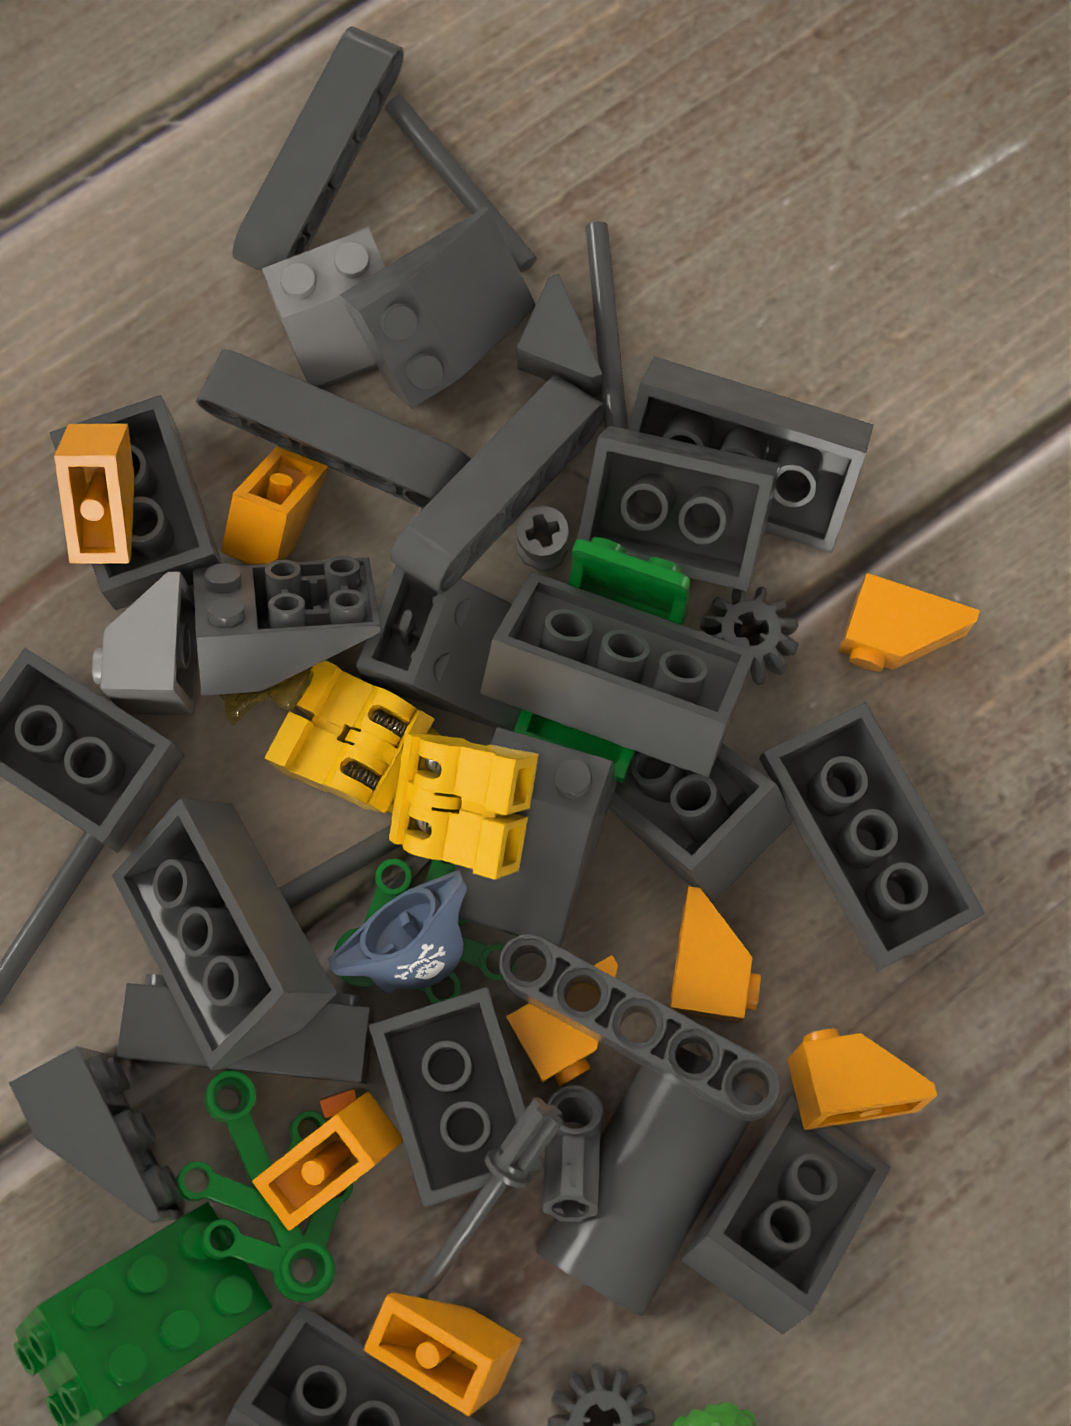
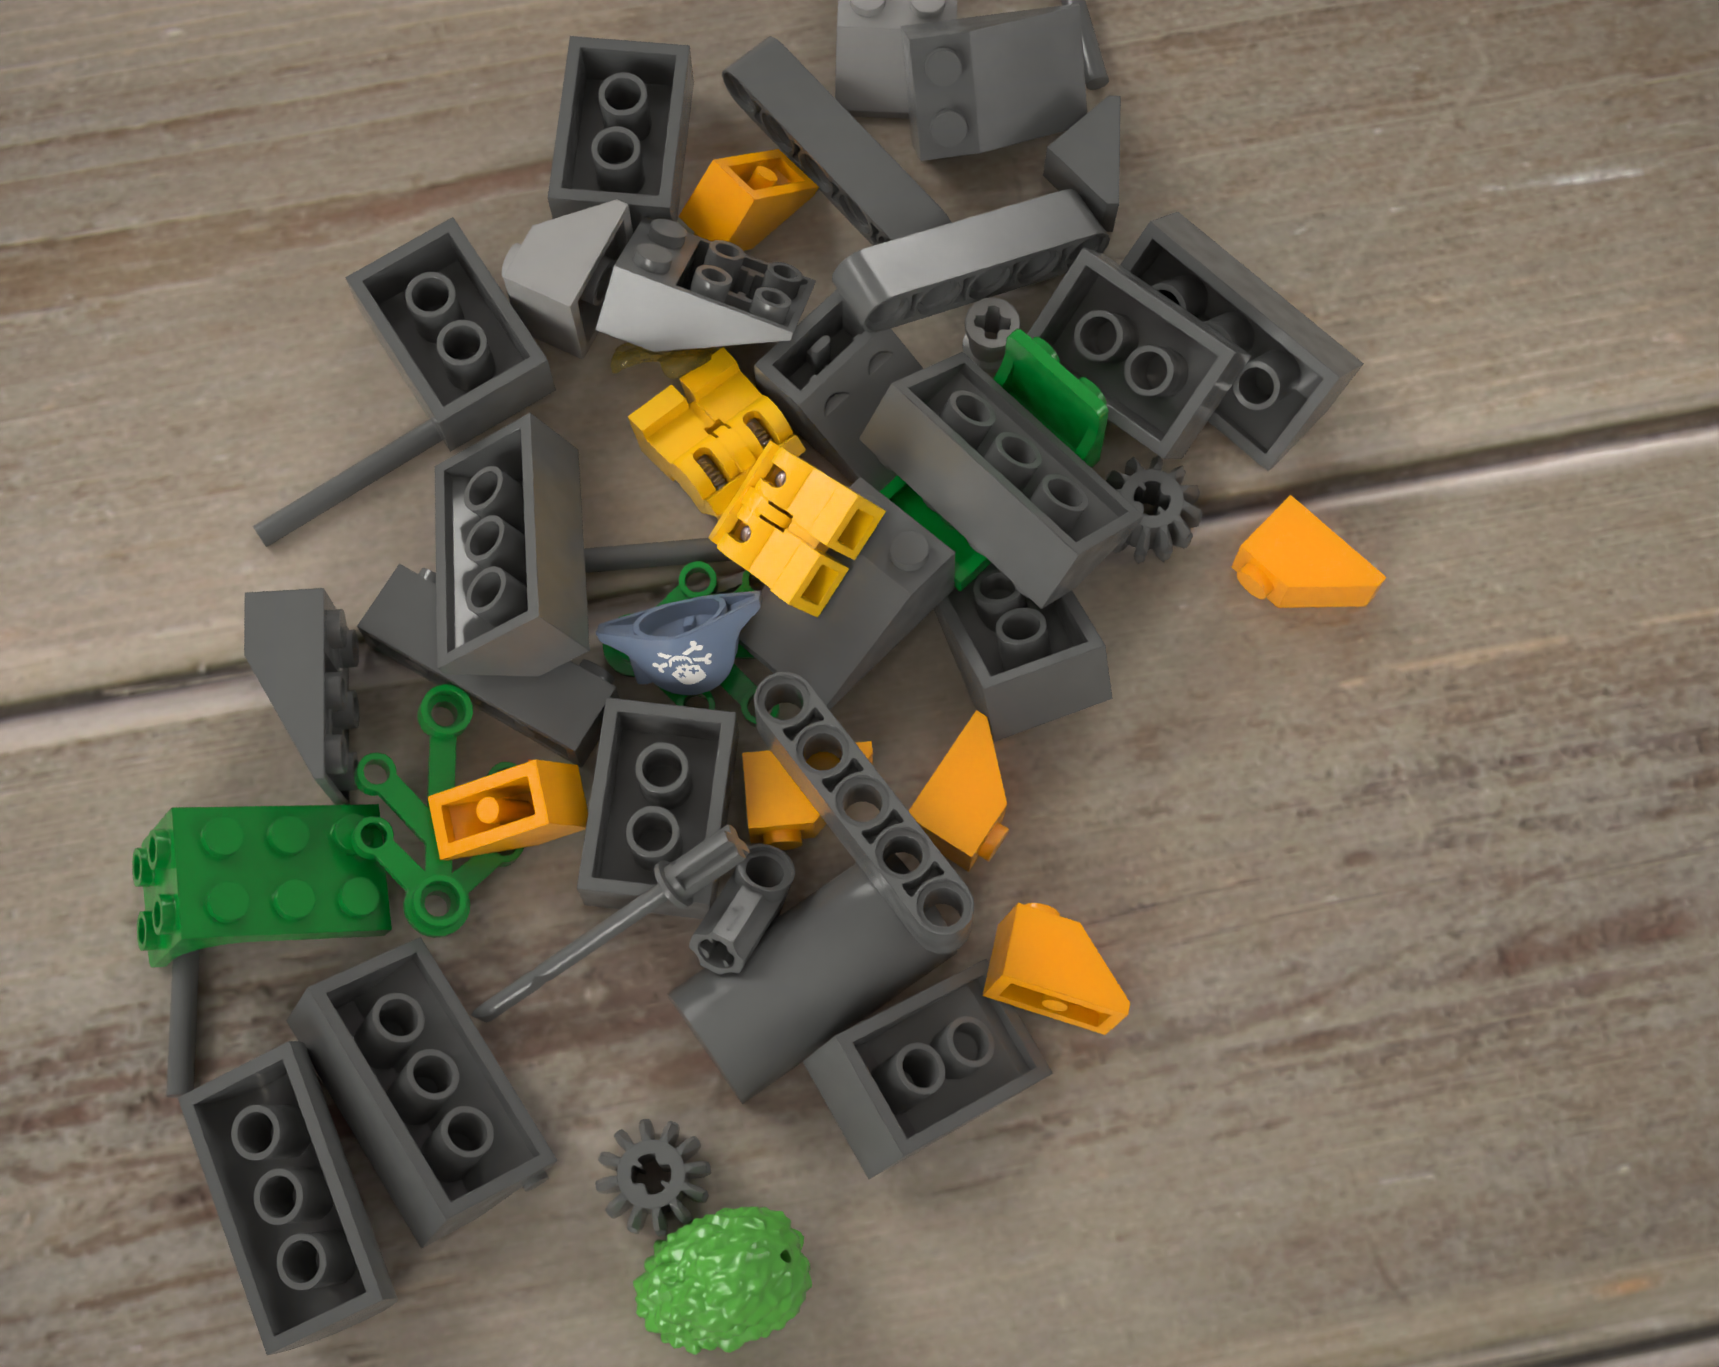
camera: 20 degrees right, 5 degrees down
light orange slope [54,424,135,563] -> none
light orange slope [363,1292,522,1416] -> none
dark grey bar [585,221,628,430] -> none
dark grey brick [759,702,986,972] -> none

